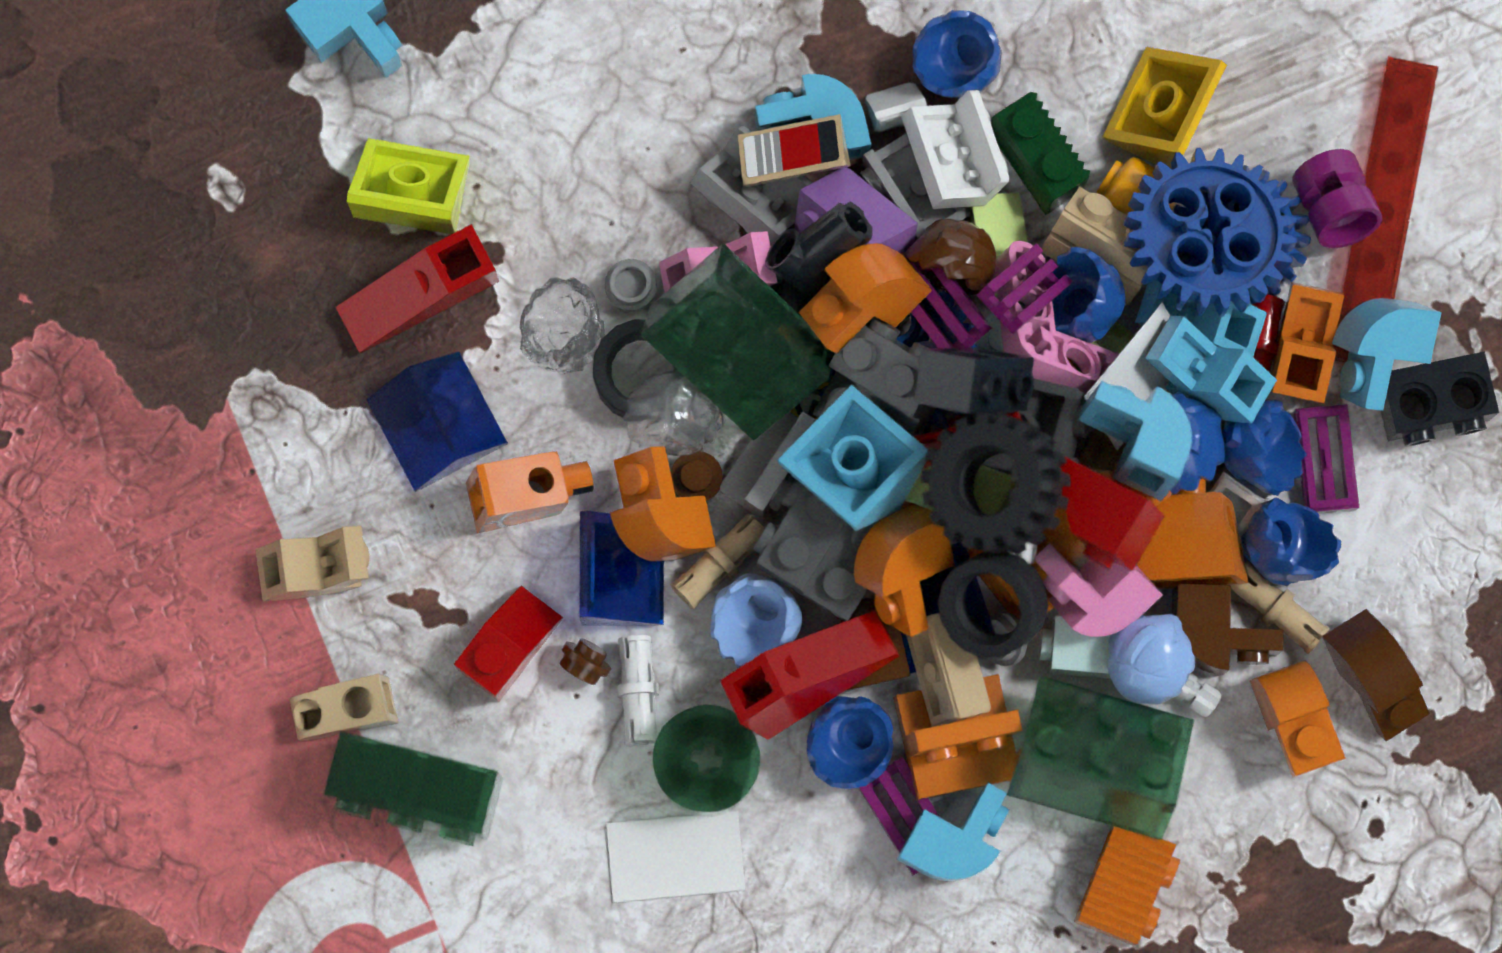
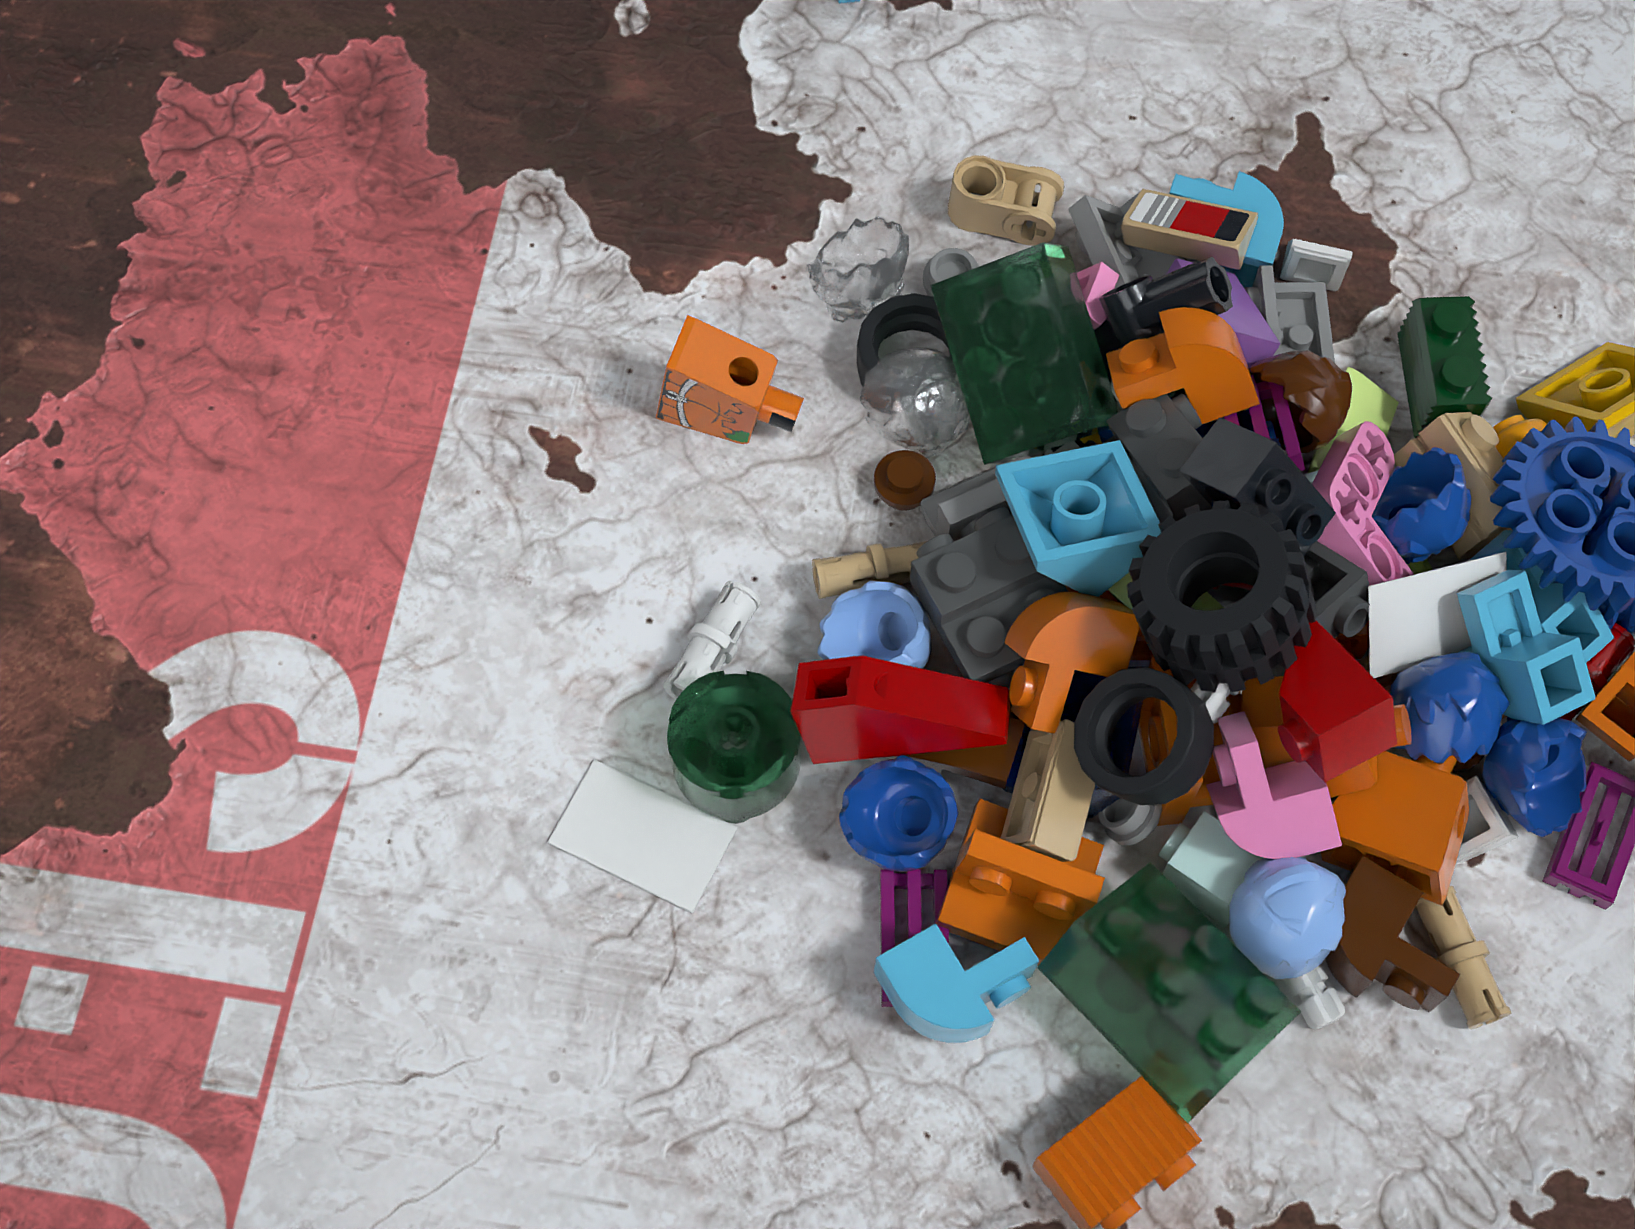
camera: 35 degrees right, 15 degrees down
tan brick [255,526,370,601] -> none
tan leg [289,674,399,741] -> none
clear green brick [323,731,504,847] -> none
red slope [336,224,499,354] -> none
neon yellow slope [347,138,470,234] -> none
clear blue slope [366,351,508,493] -> none
red slope [453,586,563,702] -> none
reddish brown plate [559,638,611,685] -> none
clear blue slope [579,510,664,626] -> none
orange brick [610,446,716,561] -> none
white bracket [901,90,1009,209] -> none
blue hair [912,10,1002,99] -> none
magenta tile [977,243,1073,334] -> none
medium azure brick [1078,381,1192,501] -> none
blue hair [1241,497,1341,586] -> none
orange brick [1250,660,1346,778] -> none
reddish brown brick [1322,609,1430,741] -> none
none -> tan piece [948,155,1064,246]

